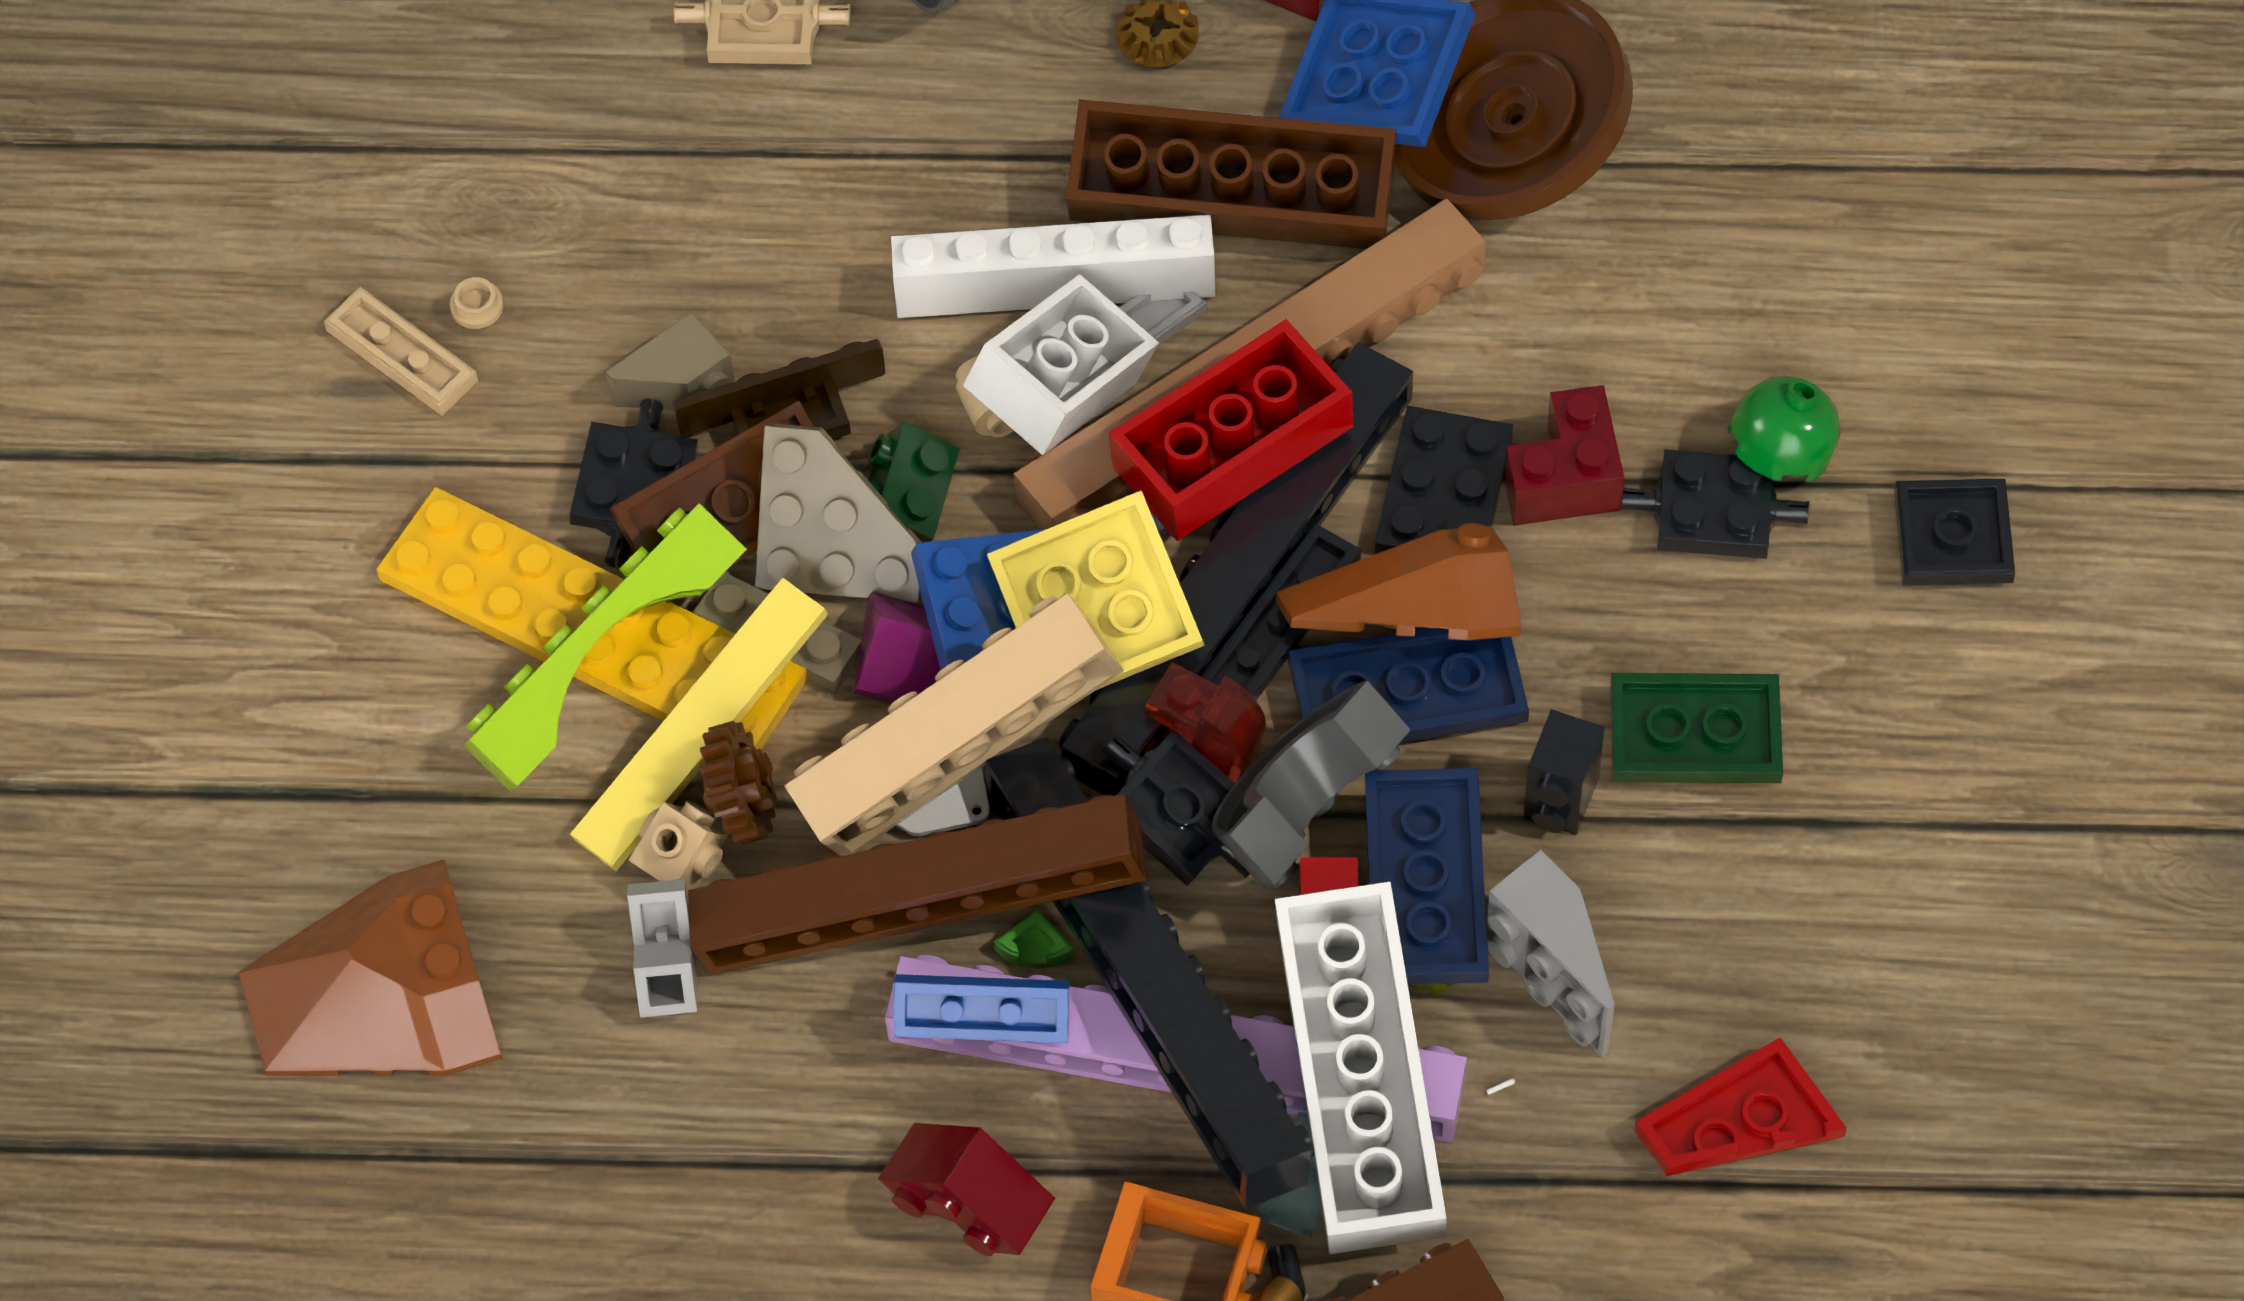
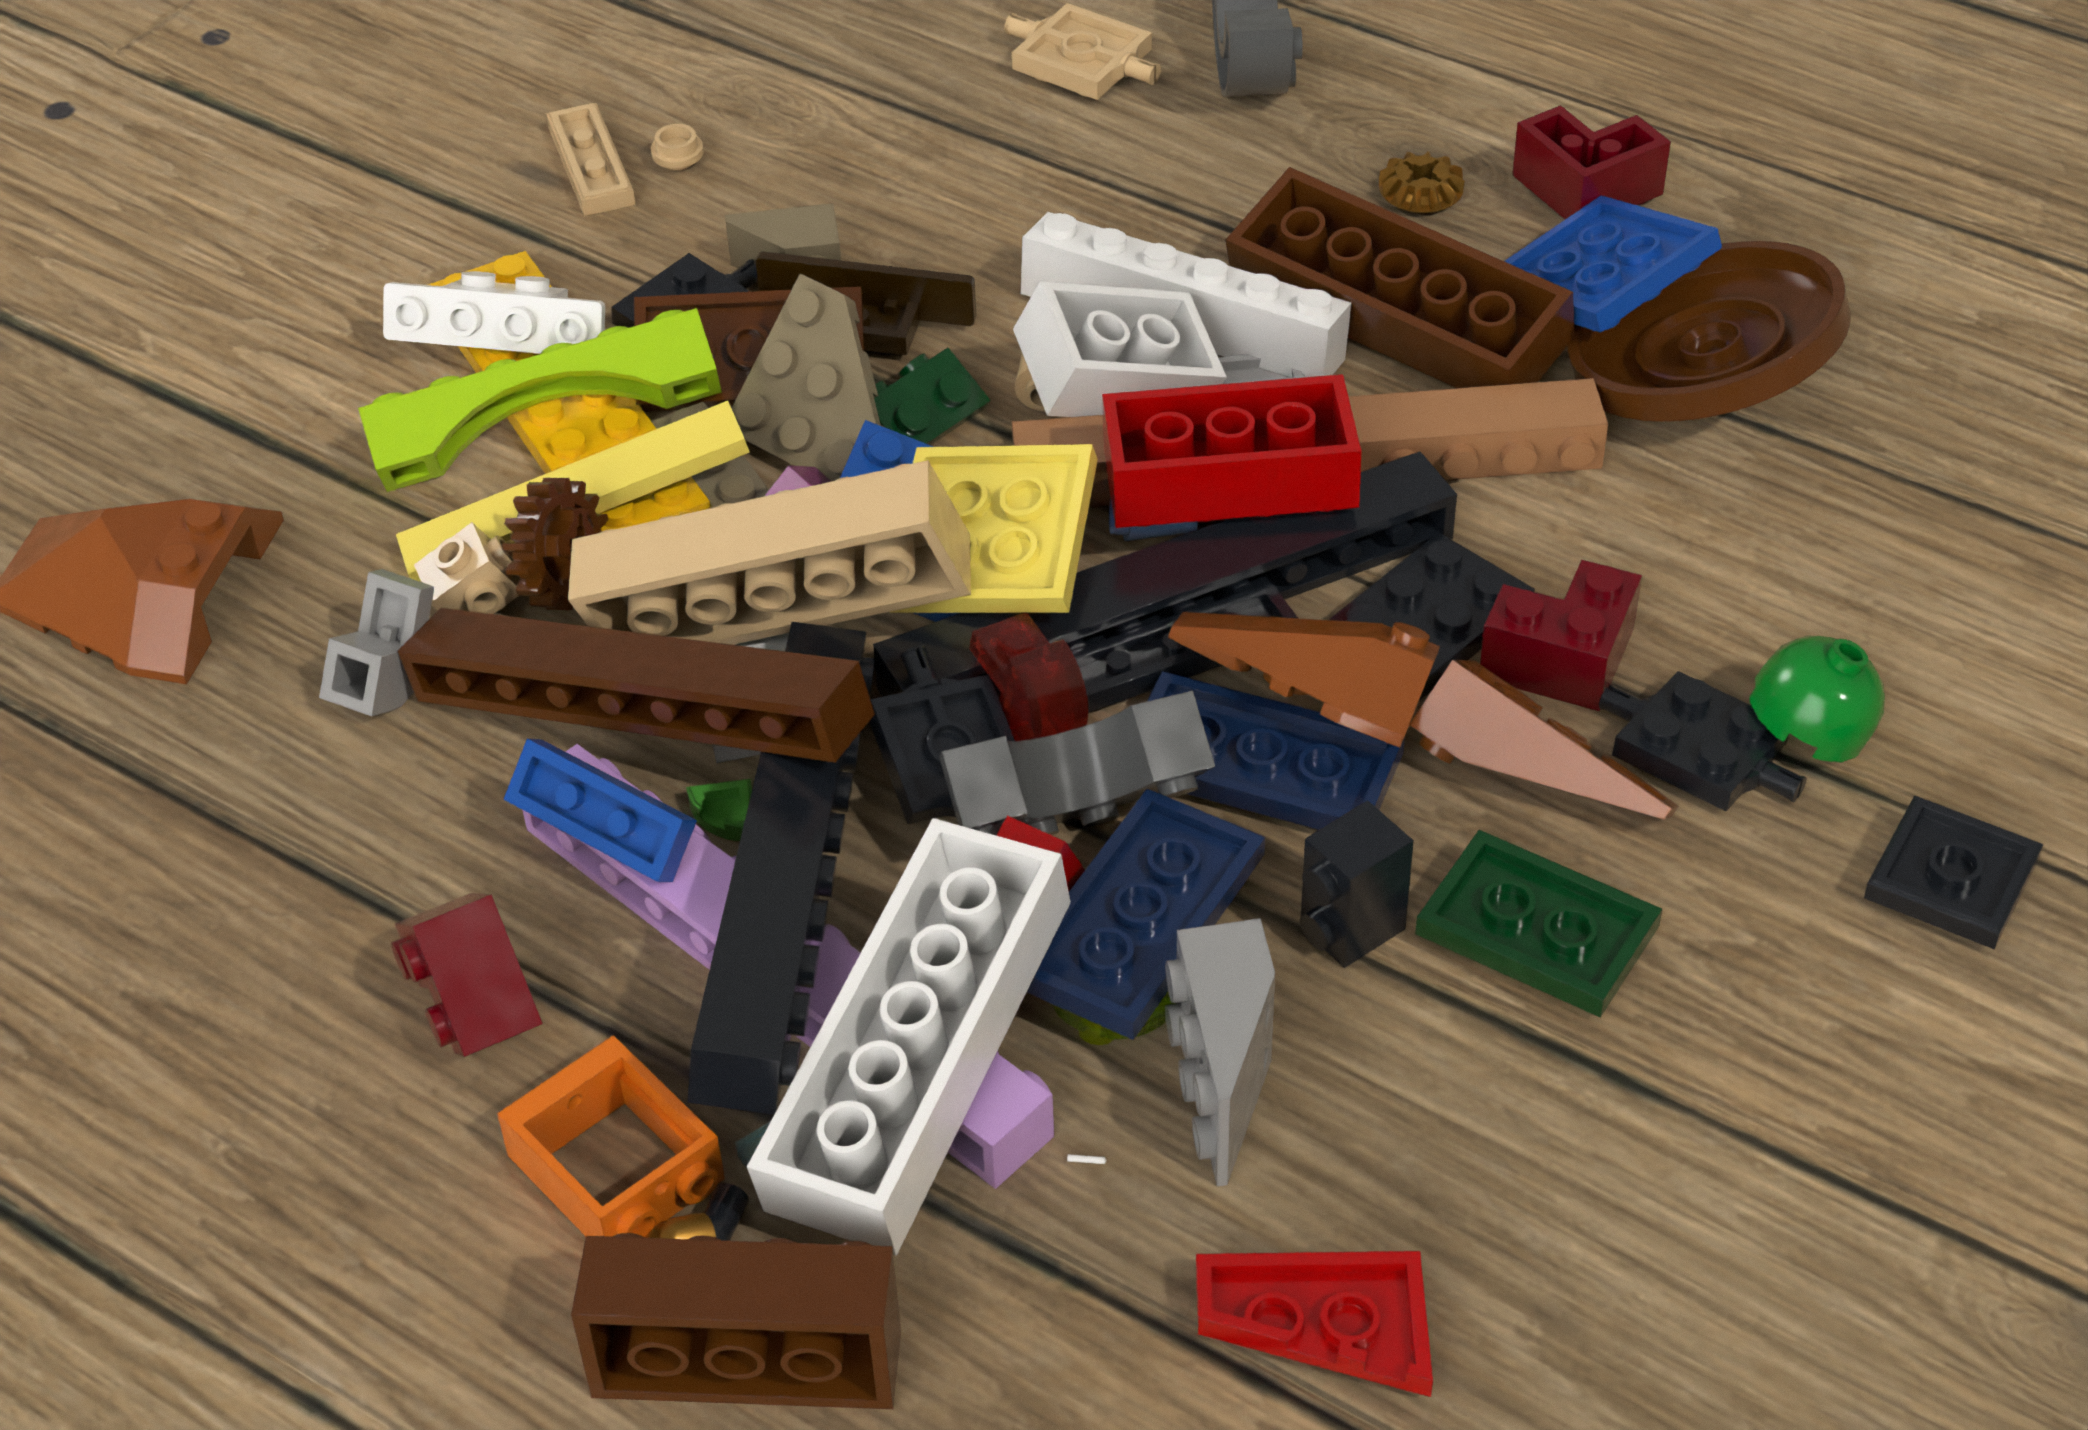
camera: 30 degrees right, 15 degrees down
none -> white bracket [383,271,605,354]
none -> wedge [1409,660,1679,819]

